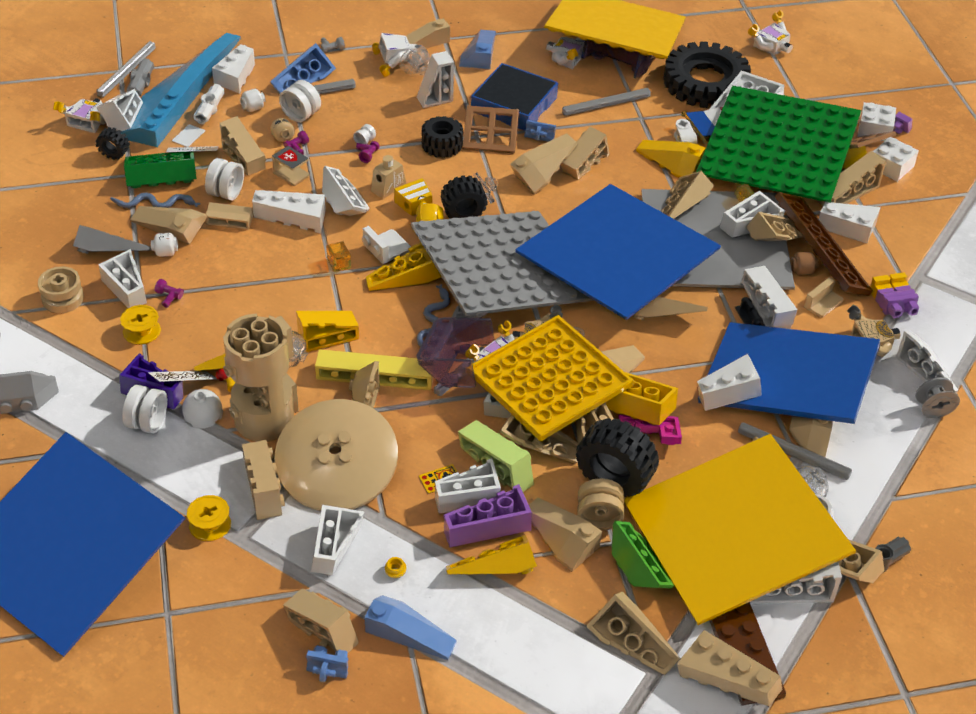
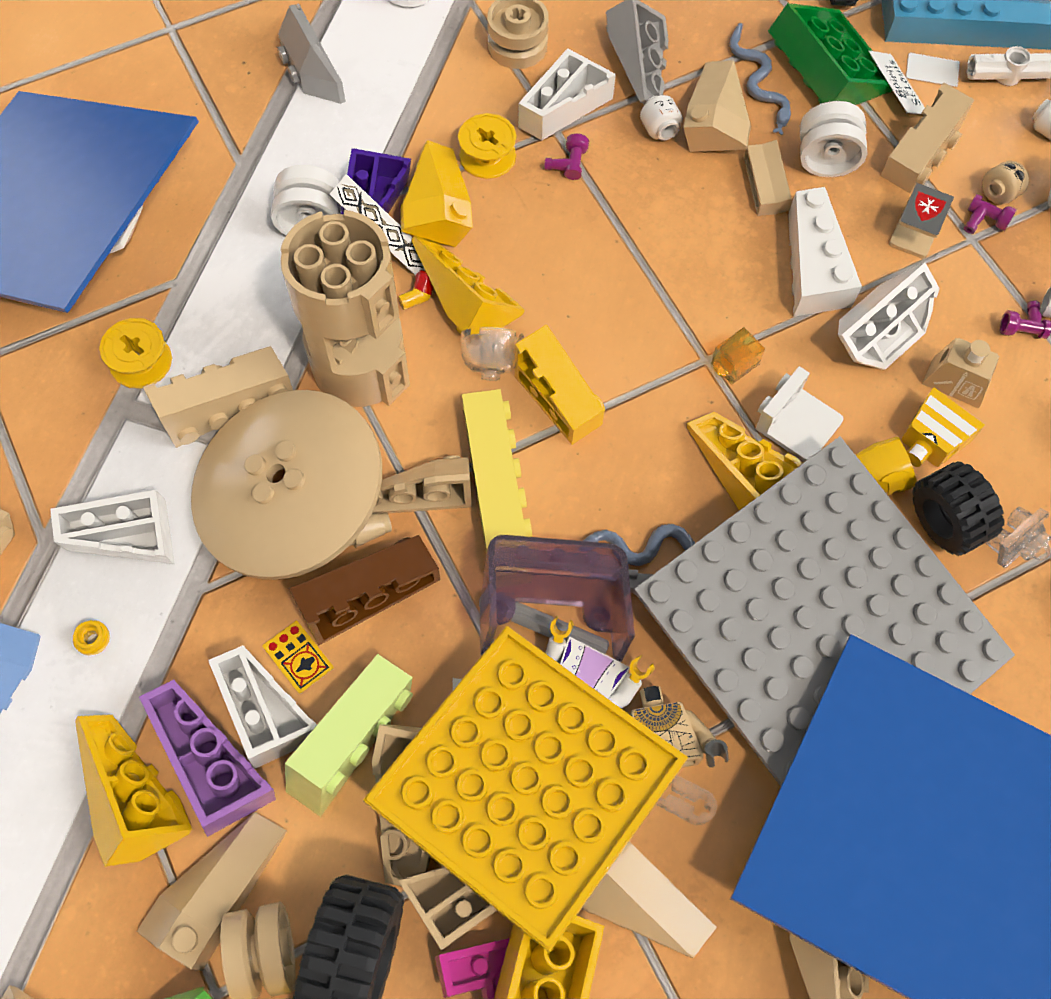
camera: 75 degrees right, 20 degrees up
none -> reddish brown wedge [288,535,440,646]
none -> yellow wedge [400,140,473,247]

